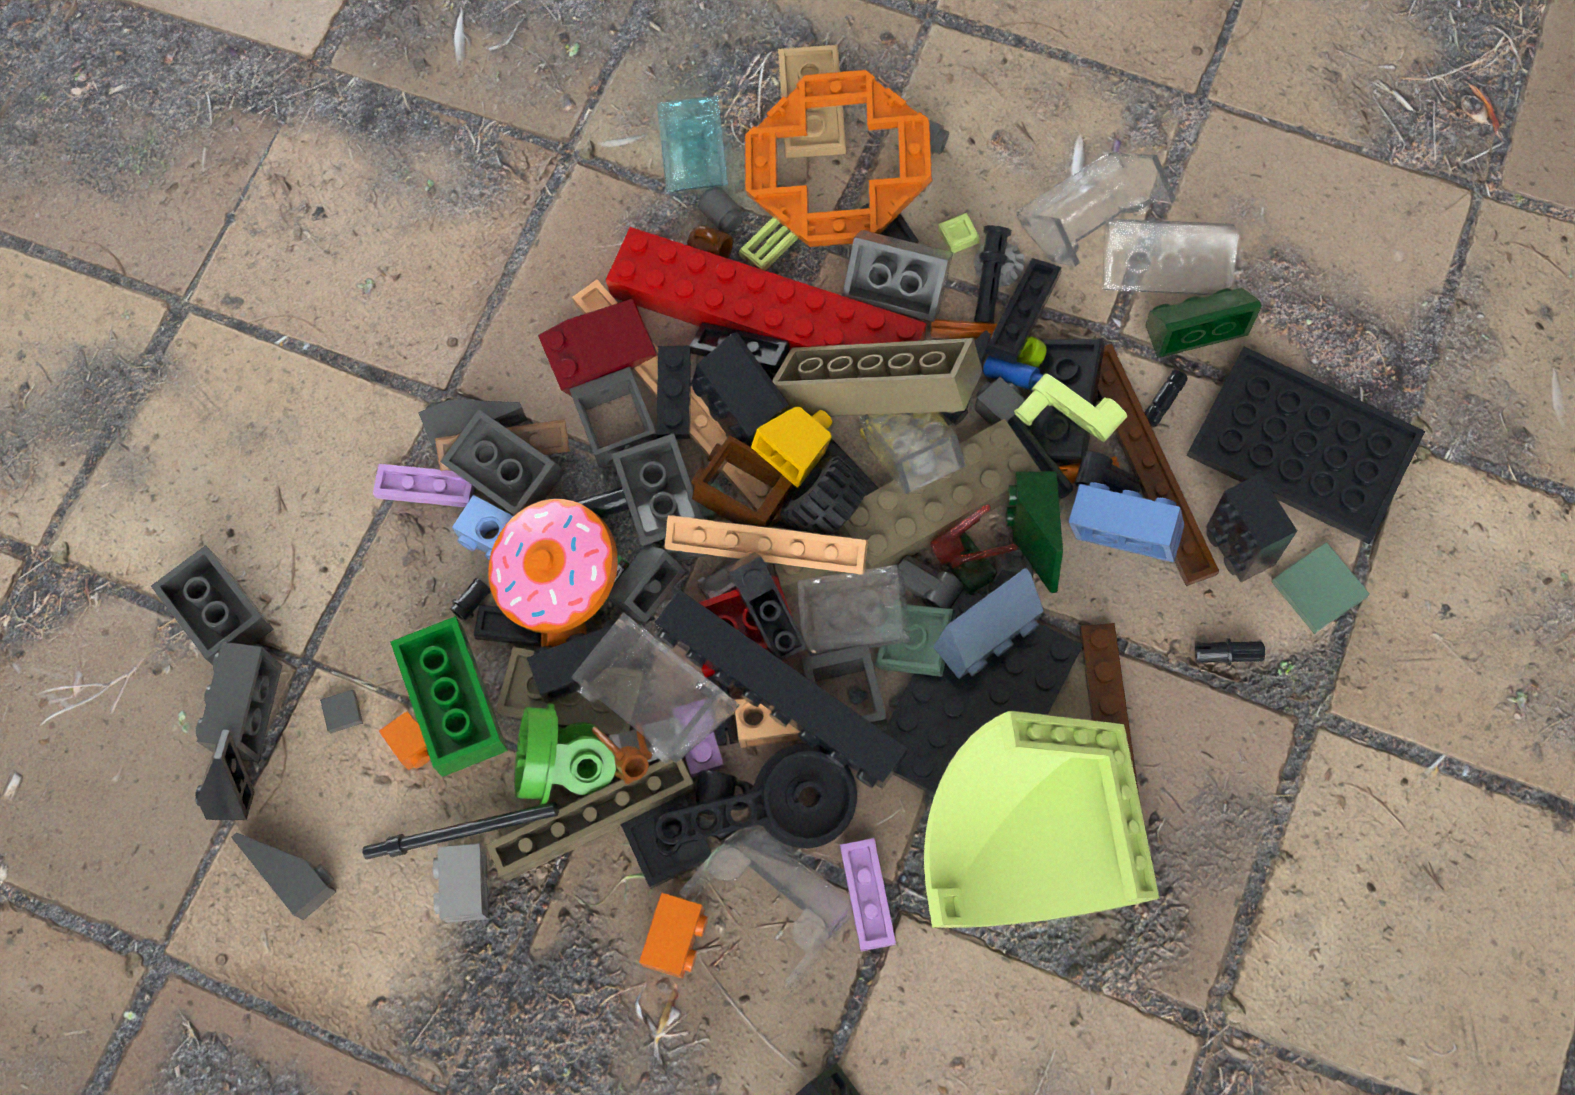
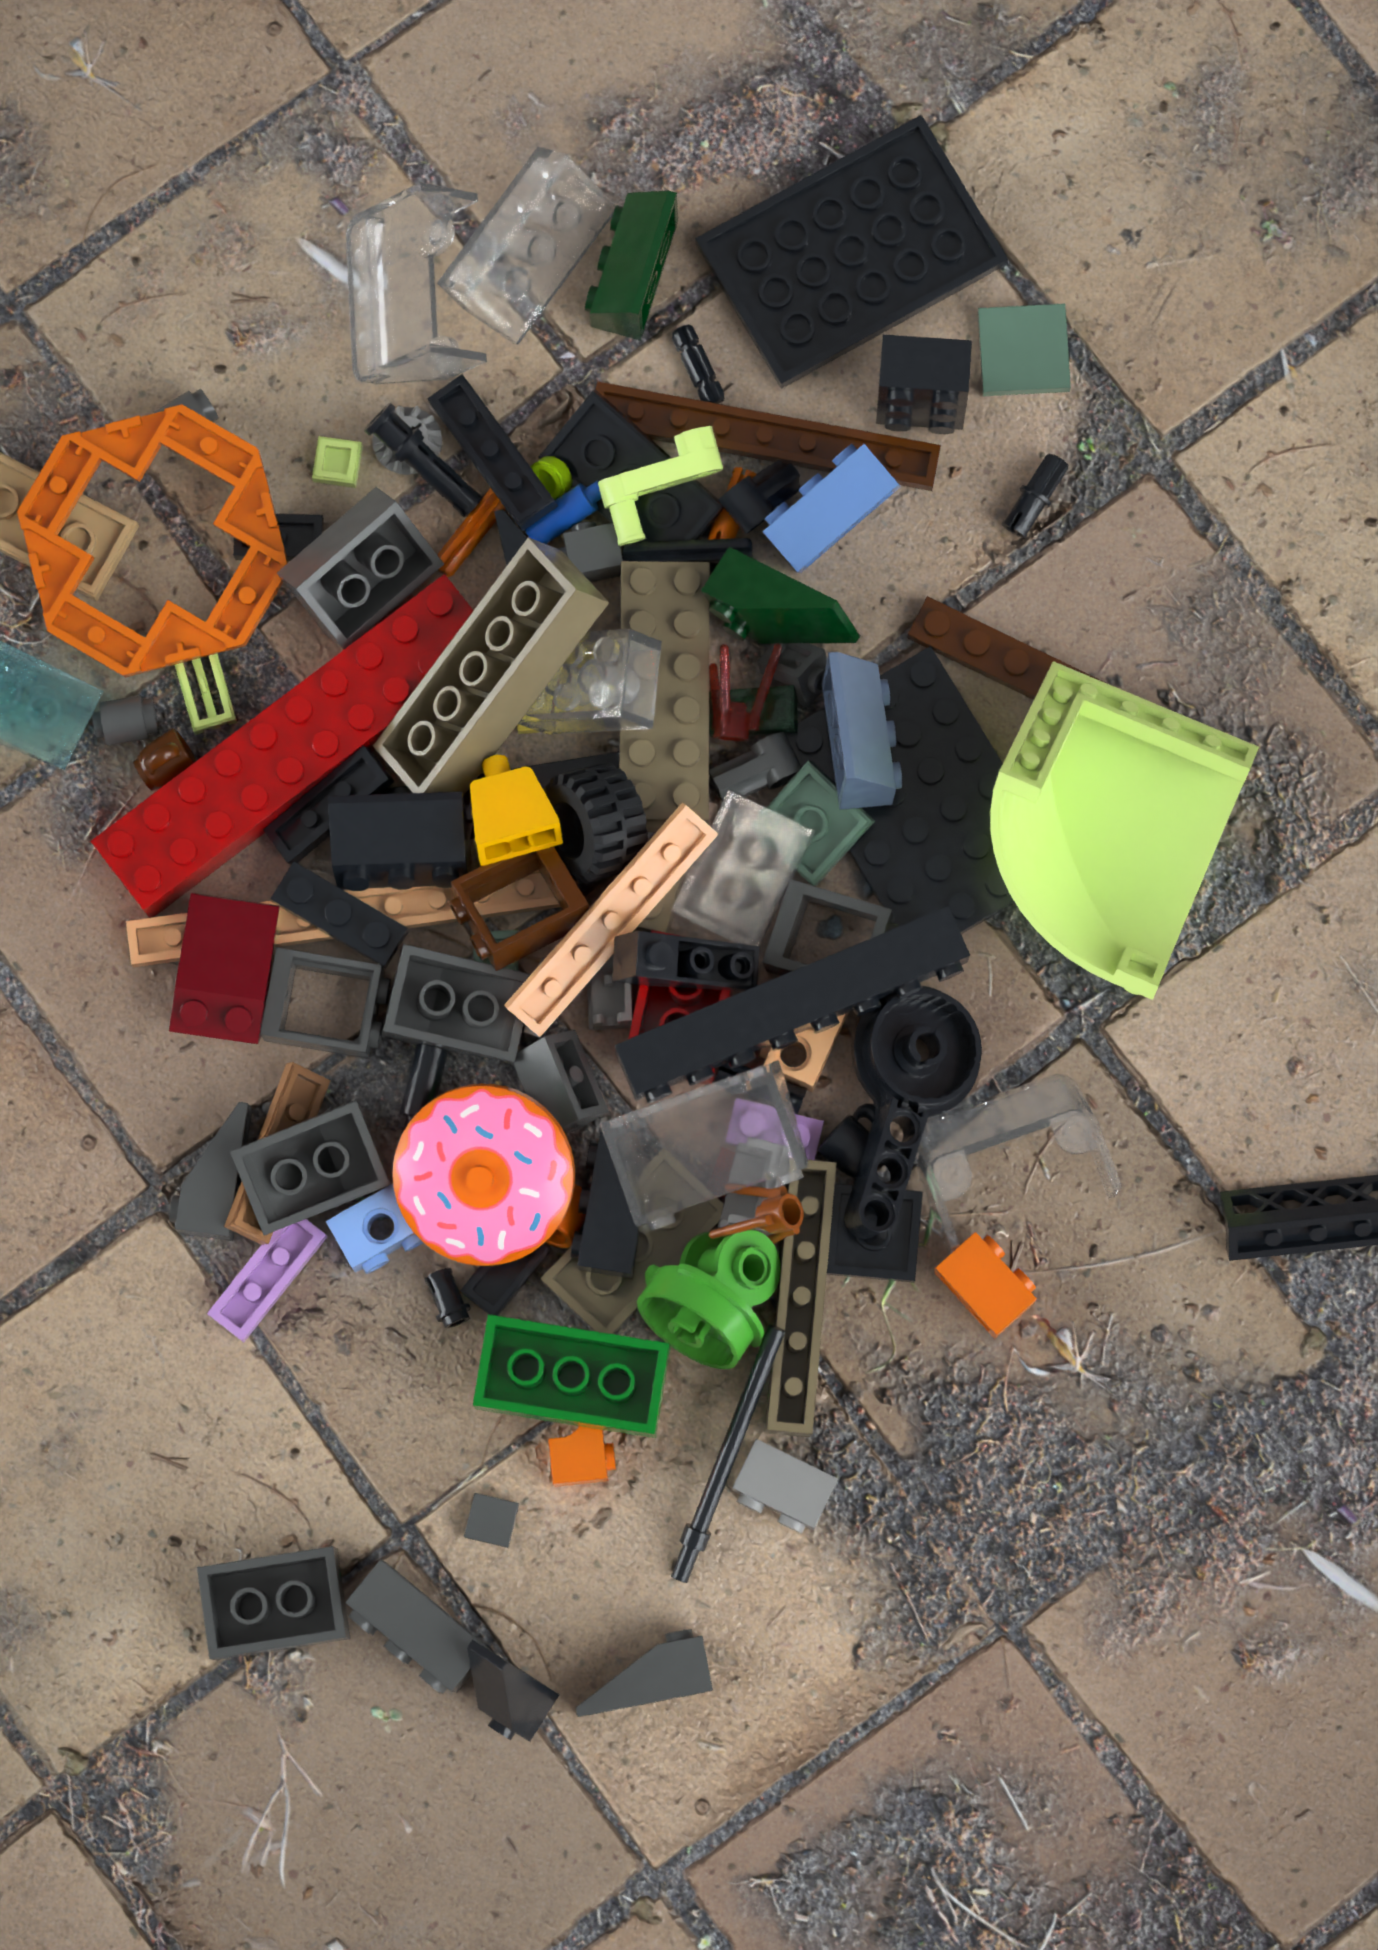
camera: 60 degrees left, 10 degrees up
lavender plate [840,838,896,952] -> none

